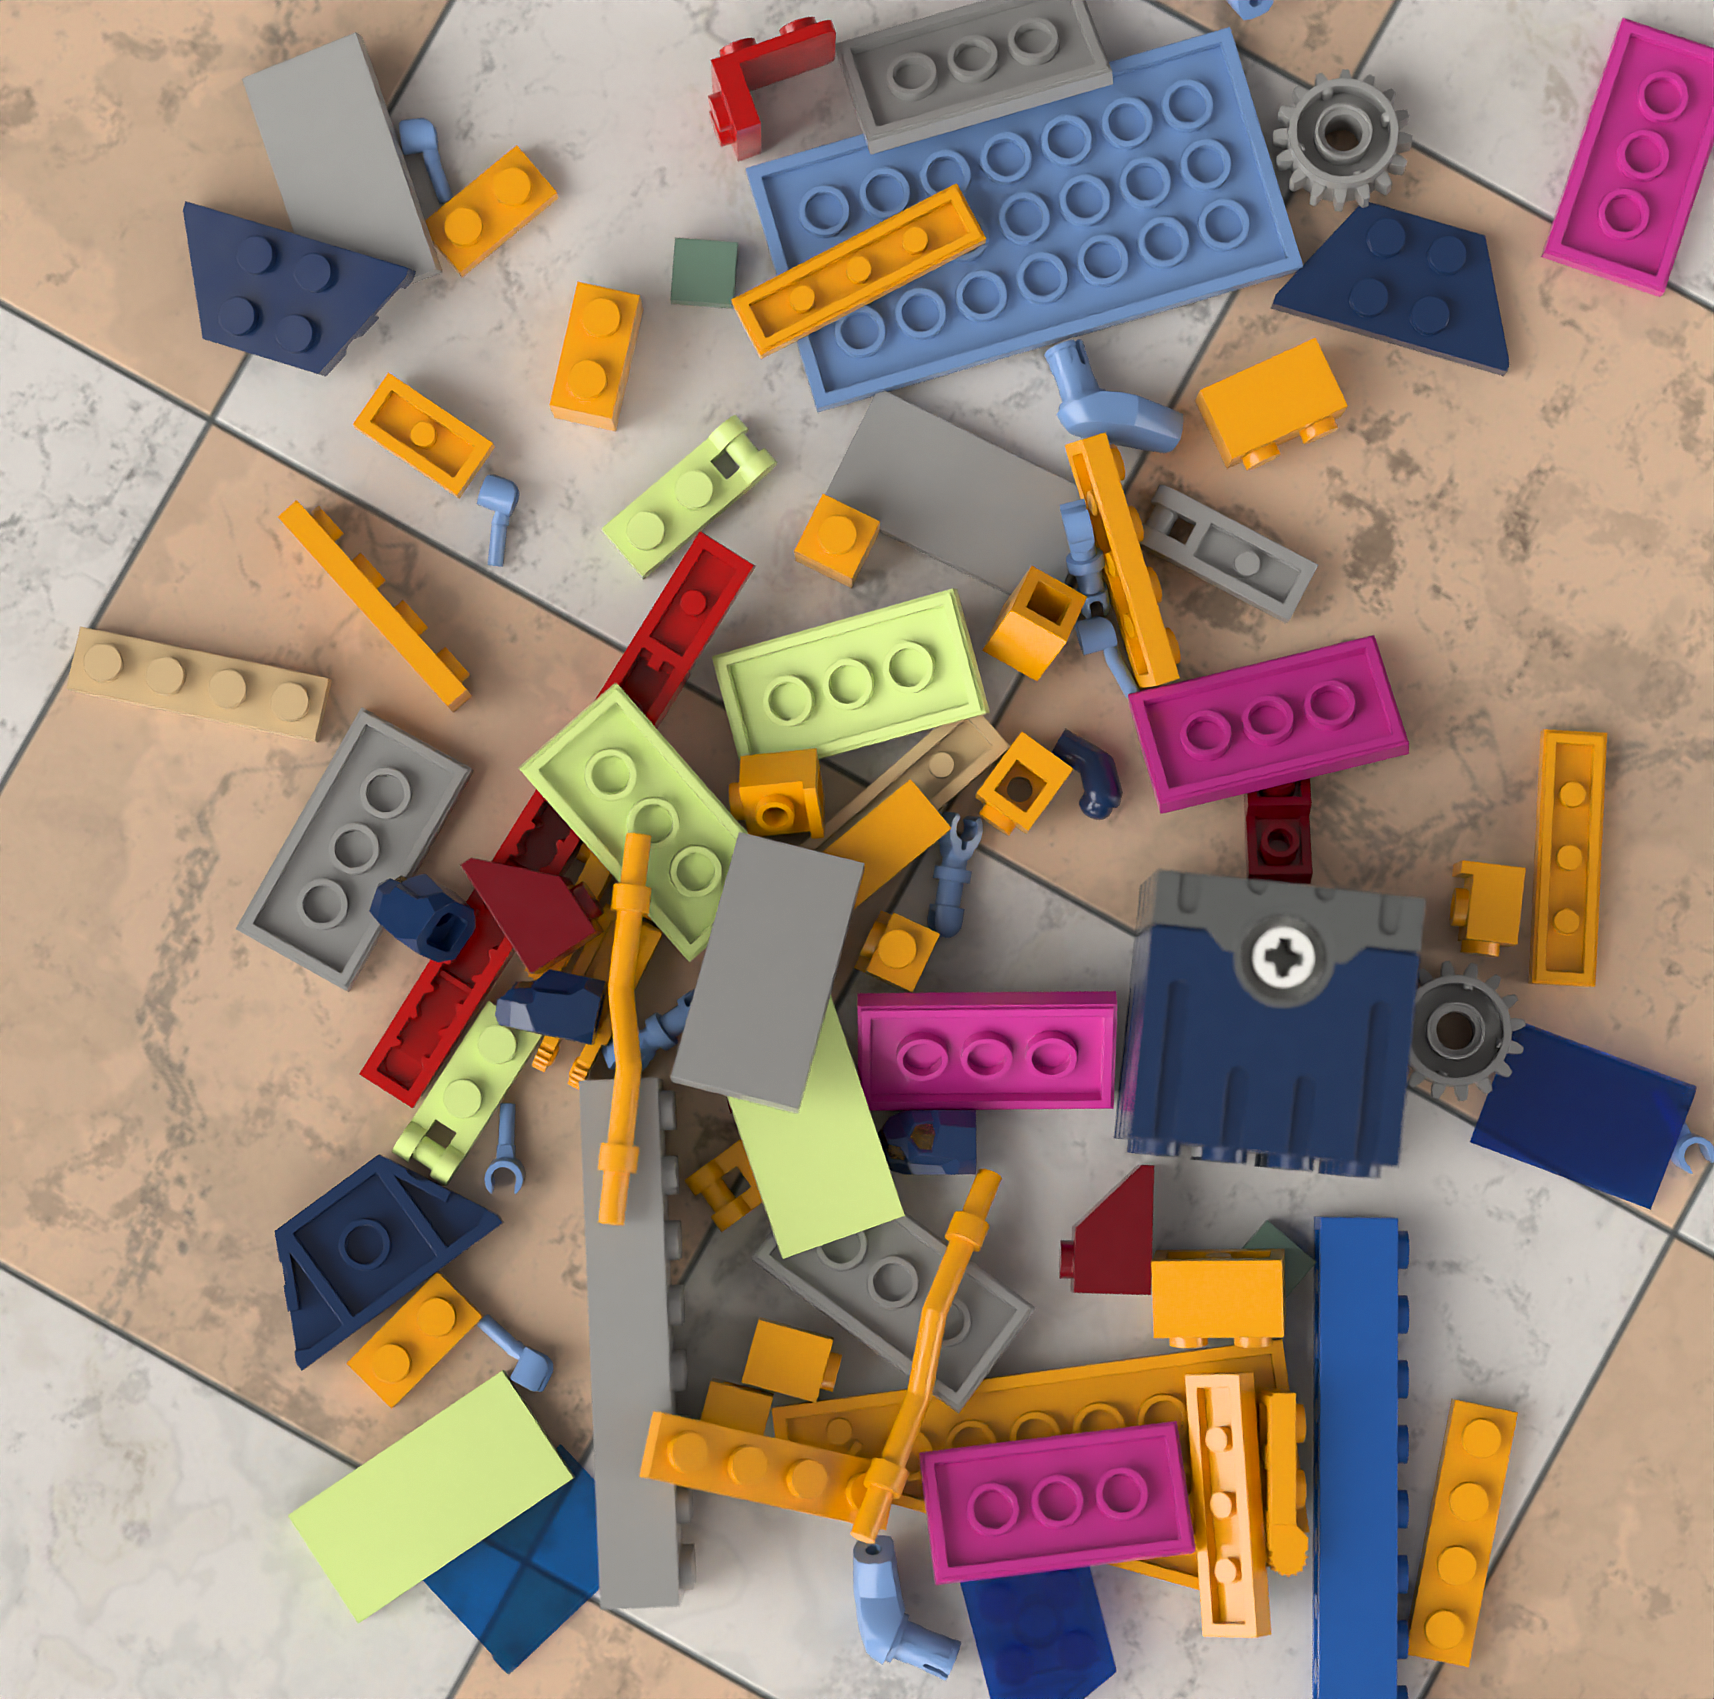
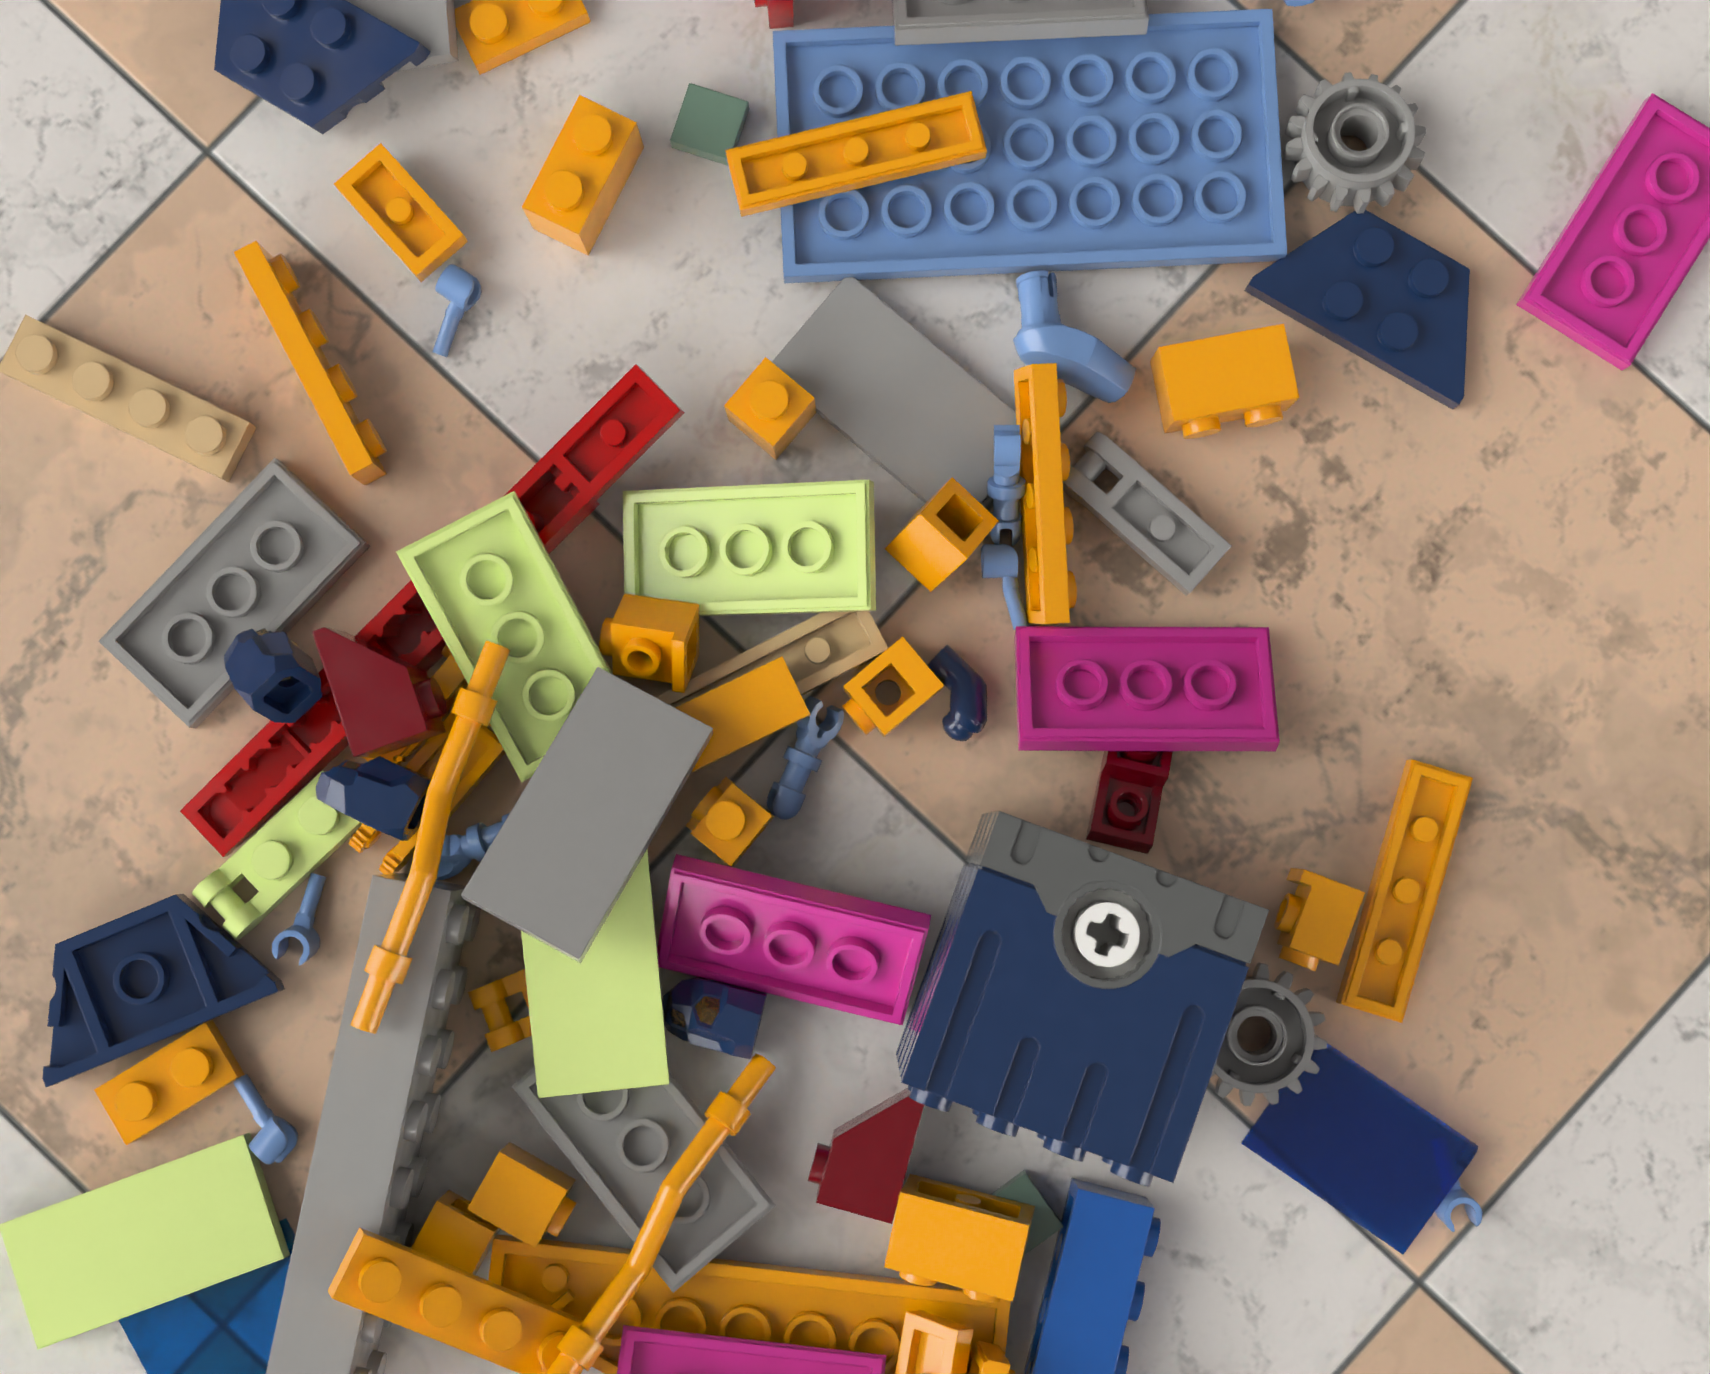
camera: 15 degrees right, 0 degrees up
yellowish green plate [601,415,778,580] -> none

